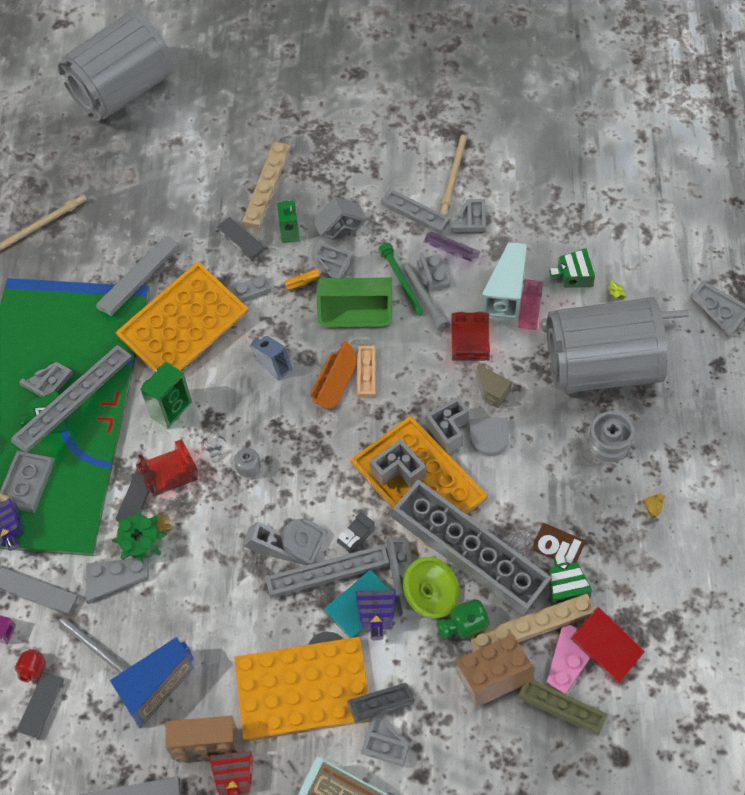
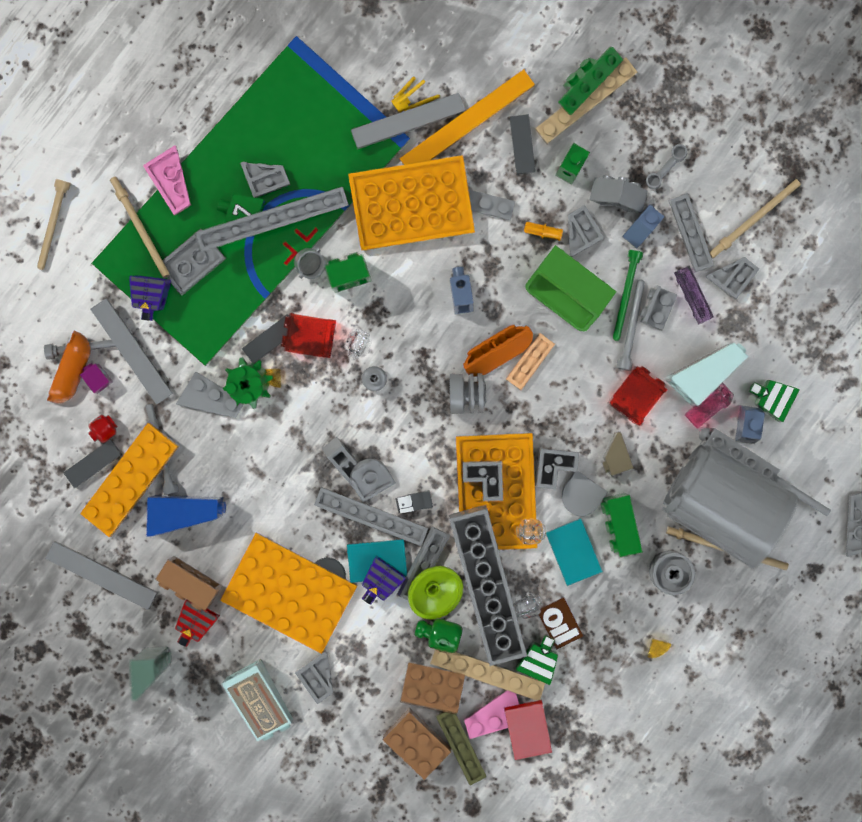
camera: 30 degrees right, 30 degrees up
dark grey tile [347,683,415,723] -> none
neon yellow plant [608,279,626,298] -> none
none -> light orange plate [80,423,179,537]
none -> light grey piece [294,248,325,279]
none -> medium nougat brick [383,708,451,780]
none -> yellow plant [391,77,440,113]
none -> light orange tile [399,69,535,165]
none -> light grey wheel [450,373,486,414]
none -> clear head [516,519,546,544]
none -> teal tile [545,518,603,586]
none -> green bracket [558,46,623,115]
none -> green brick [601,493,643,557]
none -> sand blue slope [622,205,664,249]
none -> light grey bar [646,144,687,189]
none -> tan bar [666,526,789,570]
none -> sand blue torso [735,405,765,444]

